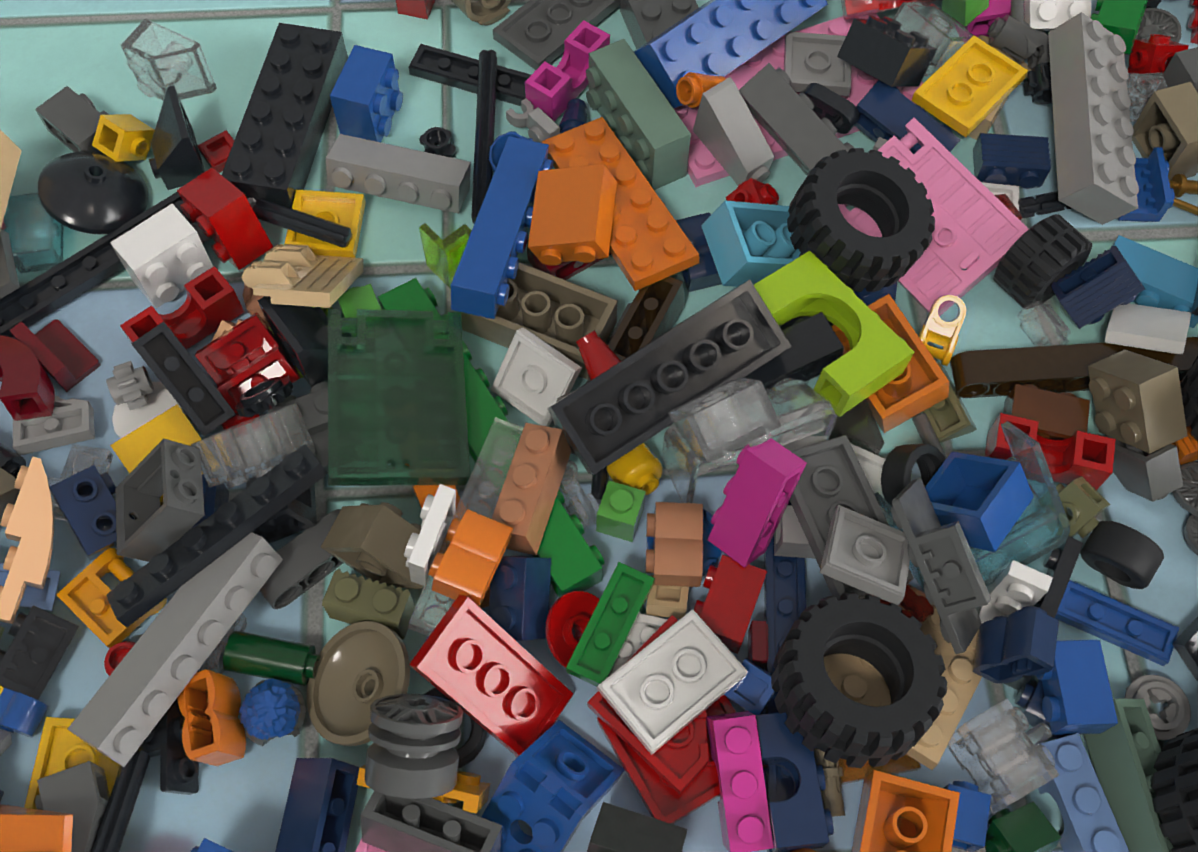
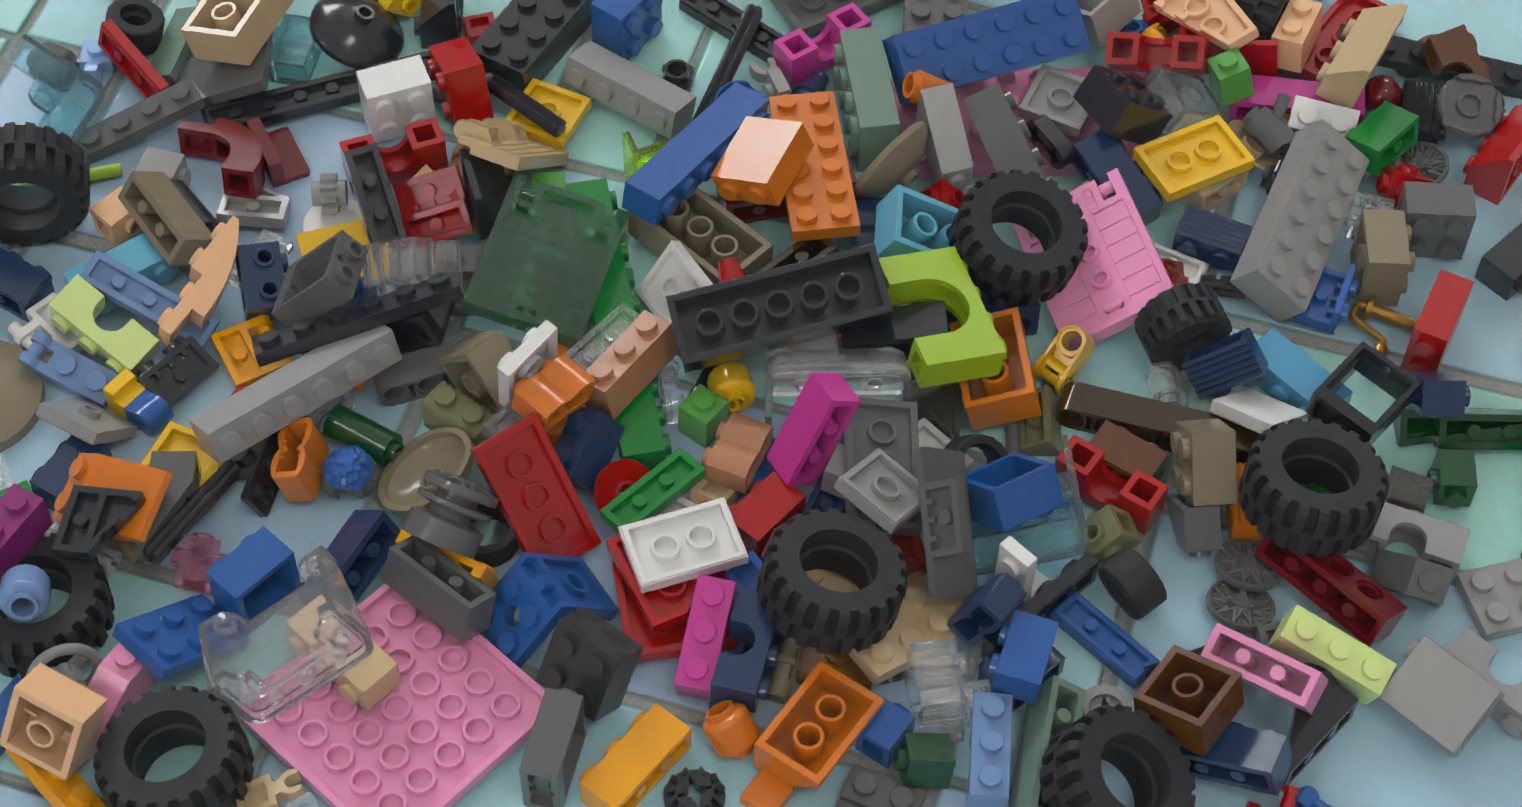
camera: 20 degrees right, 10 degrees down
black gear [235,377,294,417] -> none
clear slope [668,377,781,465] -> none
none -> dark tan dish [853,120,929,198]

